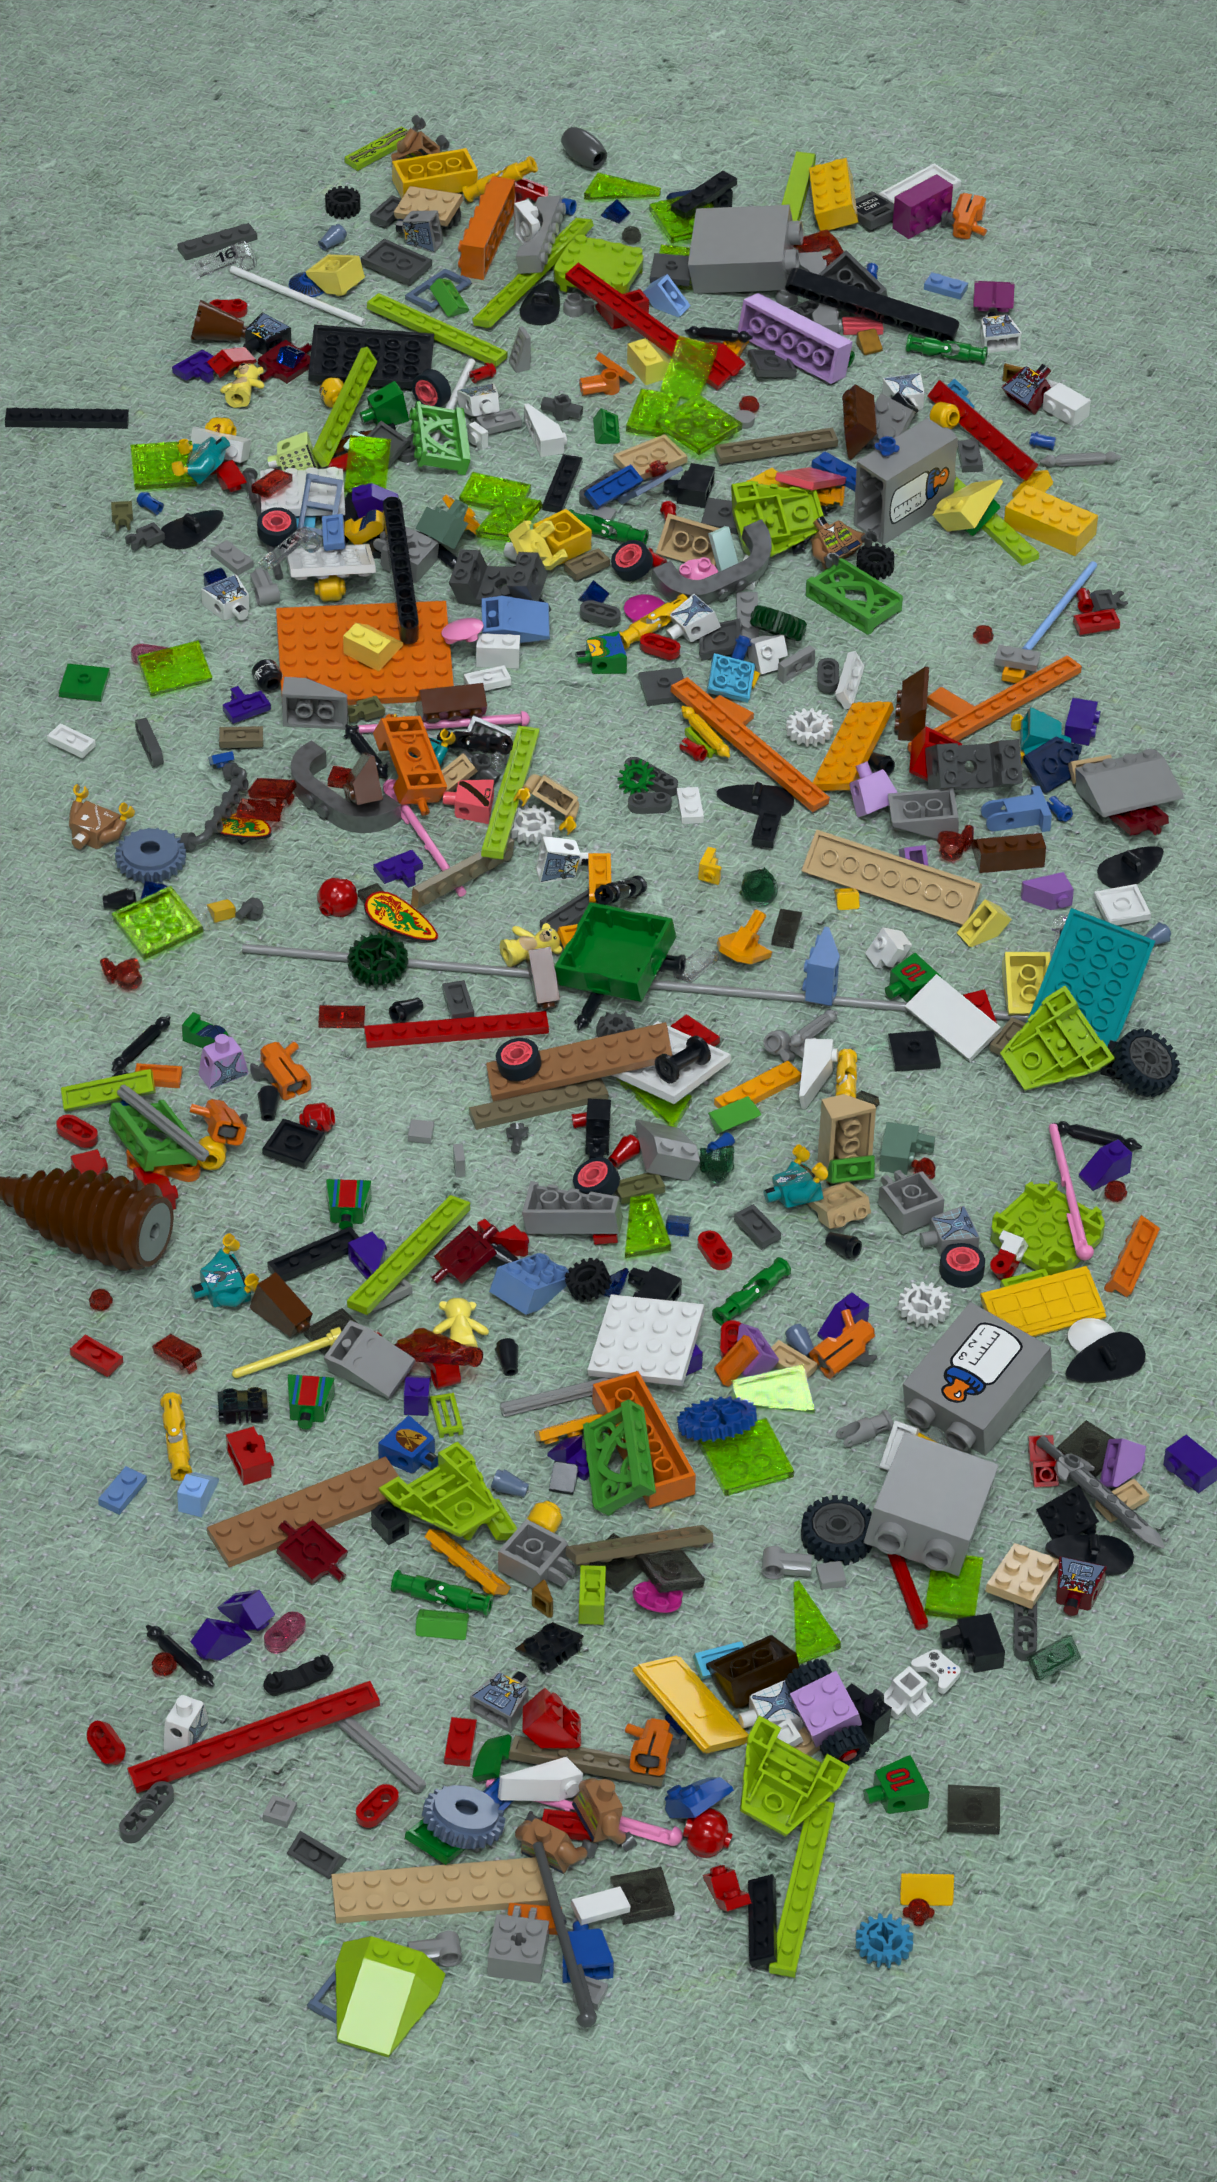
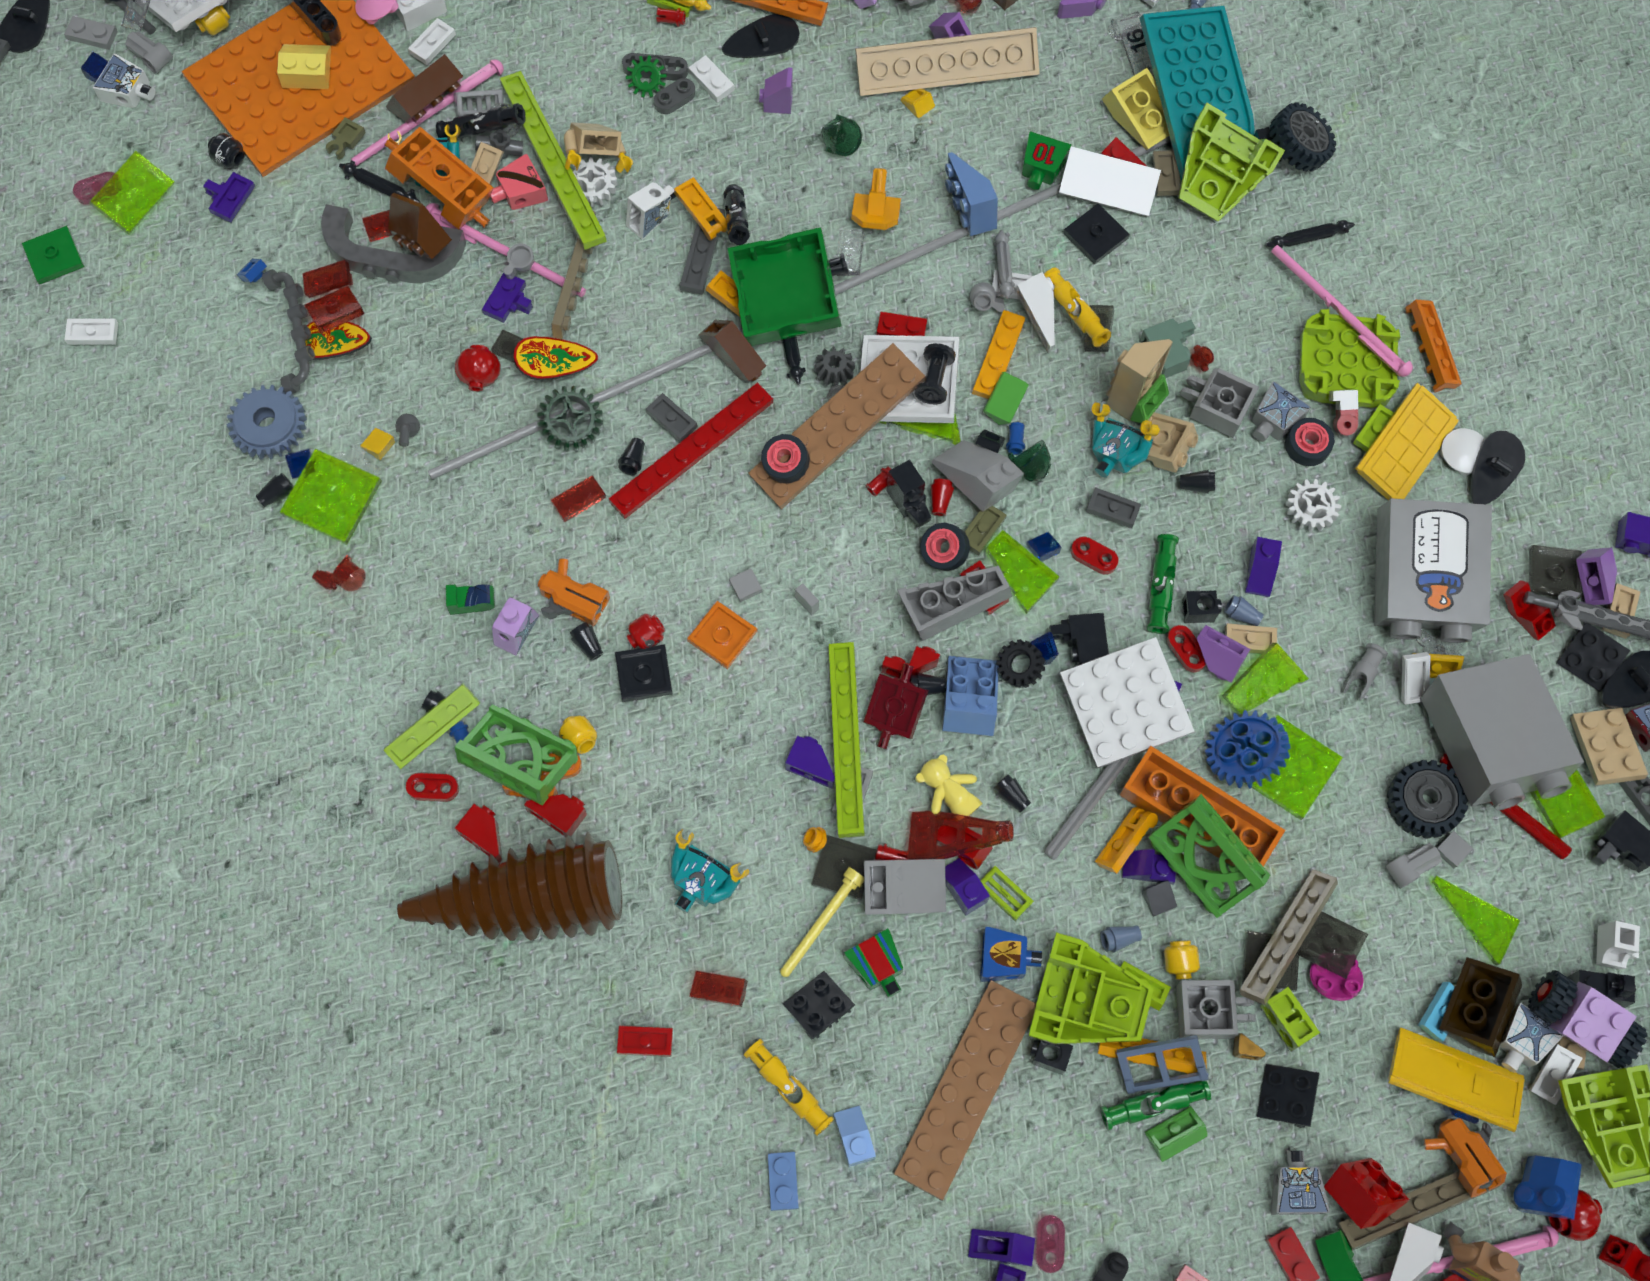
camera: 35 degrees left, 25 degrees up
medium nougat torso [69,784,135,849] -> none
clear red plate [89,1289,113,1311] -> none
black wheel [111,1016,171,1072] -> none
light grey axle [117,1085,209,1162] -> none
dark grey beam [135,718,164,767] -> none
orange tile [135,1063,183,1088] -> none
orange piece [189,1099,248,1146] -> none
dark tan plate [219,726,263,748] -> none
red brick [226,1426,274,1486] -> none
reddish brown slope [249,1272,313,1337] -> none
black plate [267,1226,359,1281] -> none
dark red plate [276,1519,348,1585] -> none
light grey slope [282,677,348,730] -> none
green torso [326,1179,372,1230] -> none
dark tan plate [469,1078,609,1130] -> none
light yellow piece [499,923,562,967] -> none
dark grey plate [506,1123,529,1153] -> none
yellow bracket [698,847,722,885] -> none
orange tile [714,1335,759,1387] -> none
black plate [752,809,782,848] -> none
clear smoke plate [771,909,802,949] -> none
orange piece [809,1309,877,1380] -> none
white brick [865,927,912,969] -> none
white piece [911,1649,961,1694] -> none
light yellow slope [957,899,1012,947] -> none
dark purple slope [1079,1139,1132,1191] -> none
clear red plate [1104,1180,1127,1202] -> none
none -> light grey piece [503,244,534,279]
none -> orange tile [687,601,758,670]
none -> medium lavender slope [759,67,793,114]
none -> light orange plate [803,827,827,853]
none -> black tile [975,429,1005,453]
none -> sand blue window [1117,1035,1209,1094]
none -> black brick [1182,590,1222,623]

